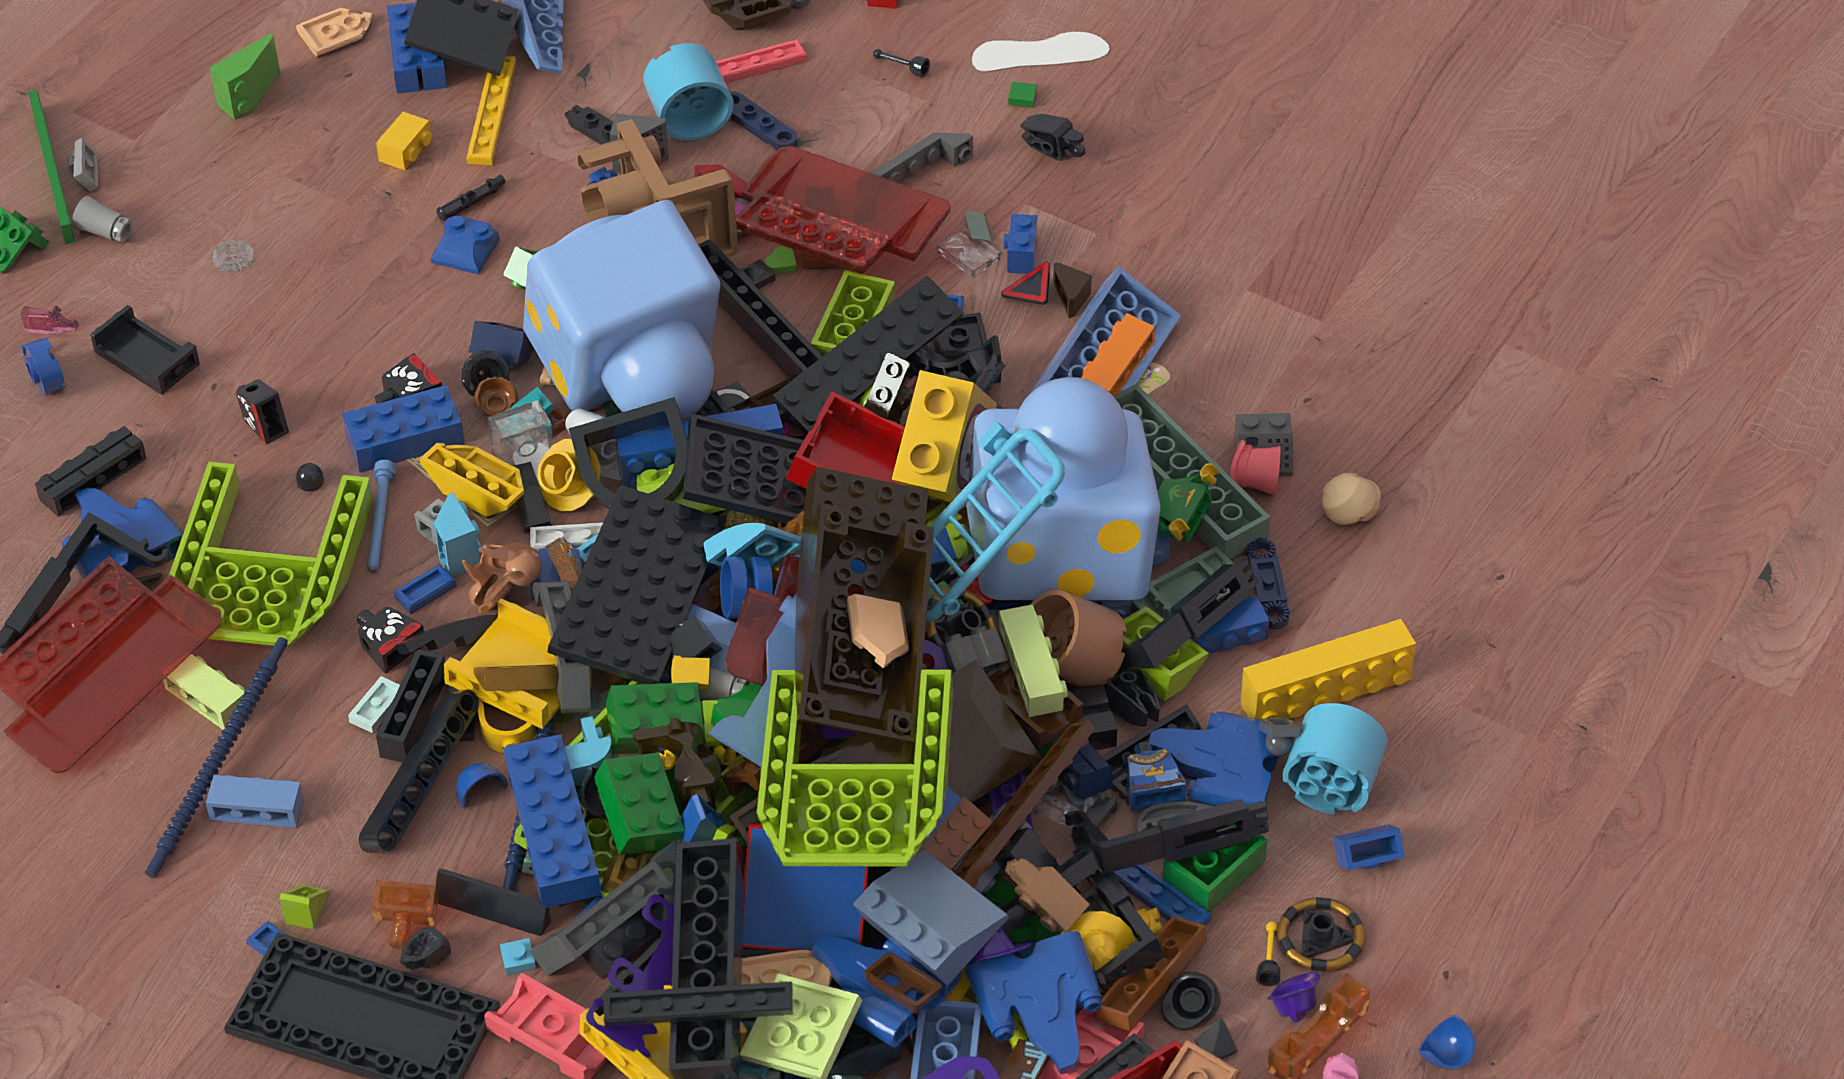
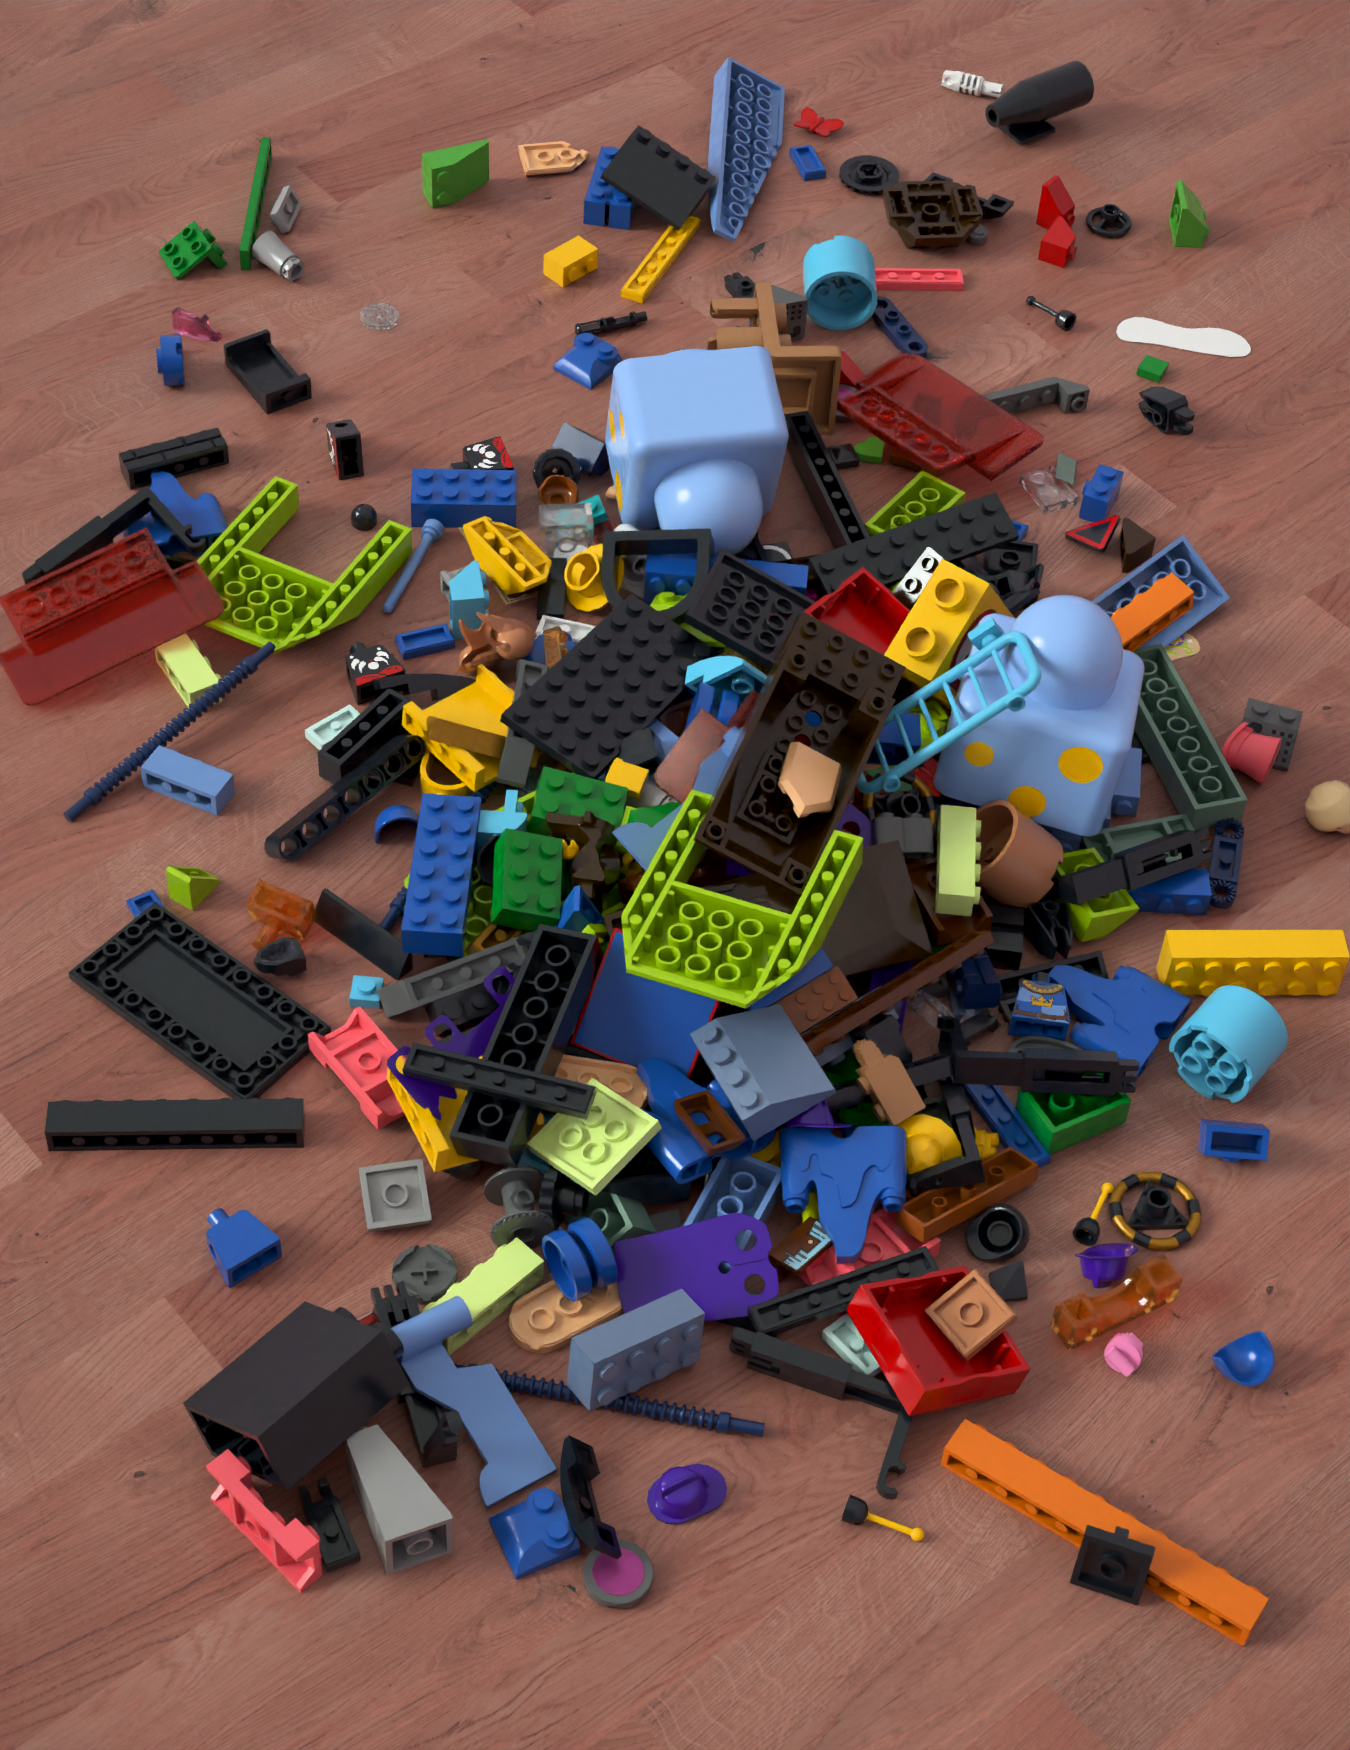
camera: 15 degrees right, 0 degrees up
green torso [1157,463,1220,543] -> none
dark grey tile [1259,718,1300,756] -> none

